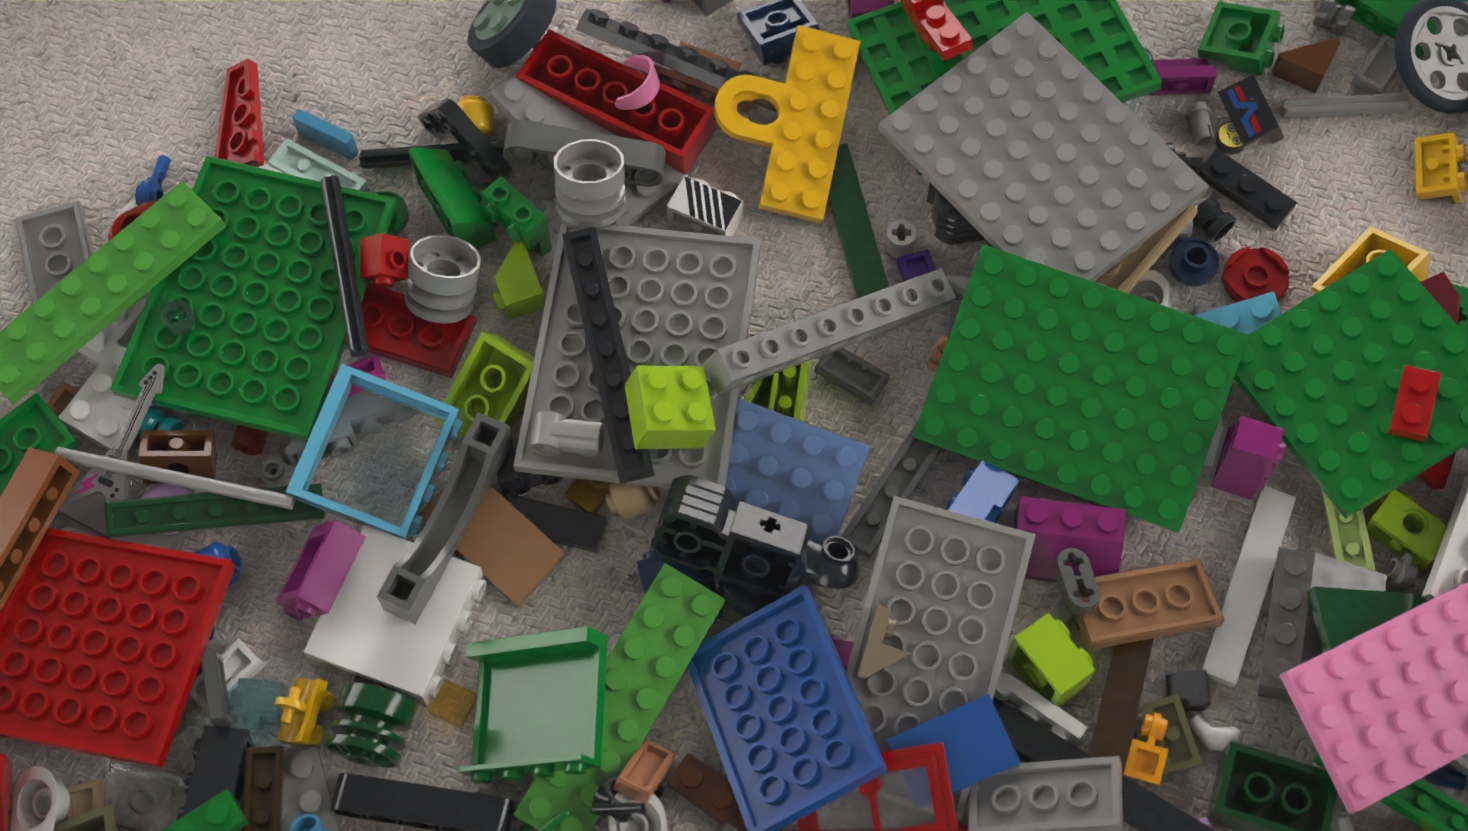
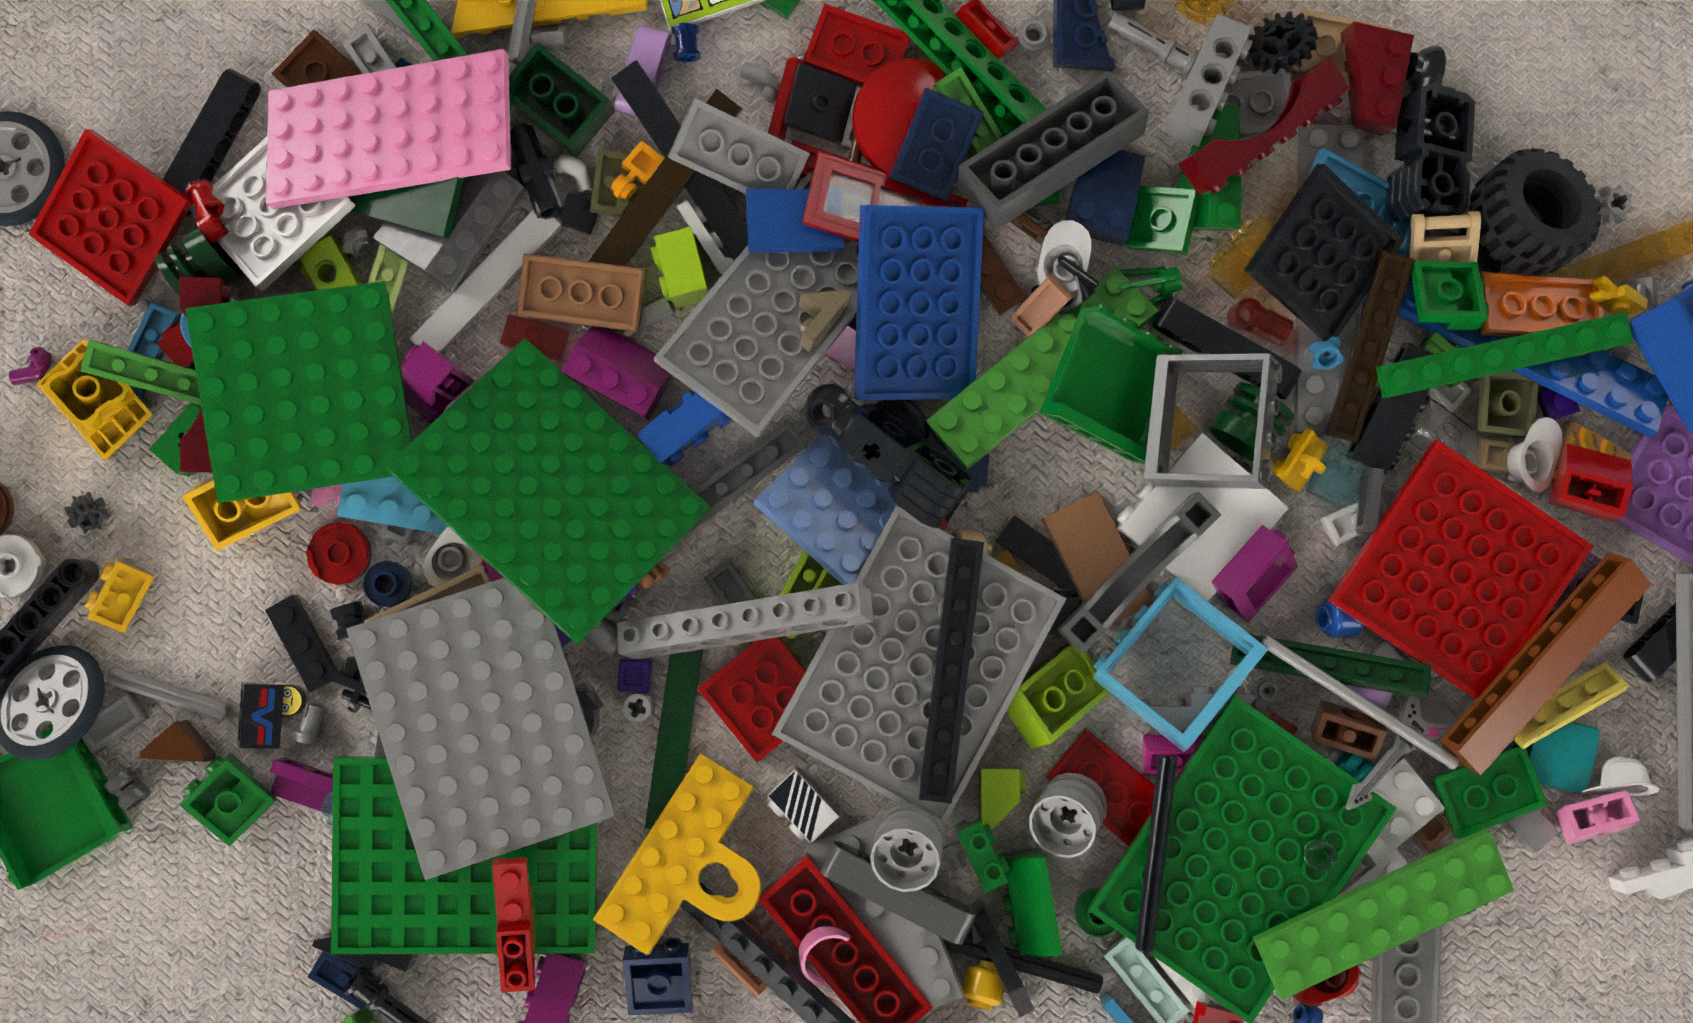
camera: 160 degrees left, 20 degrees up
red brick [360,233,409,287] -> none
light grey piece [530,411,603,456] -> none
lime brick [625,366,716,449] -> none
dark grey beam [1054,548,1100,616] -> none
red plate [1388,365,1441,442] -> none
none -> clear red plate [500,314,570,362]
none -> black piece [510,123,563,220]
none -> red plate [697,637,806,763]
none -> dark grey window [1144,353,1283,489]

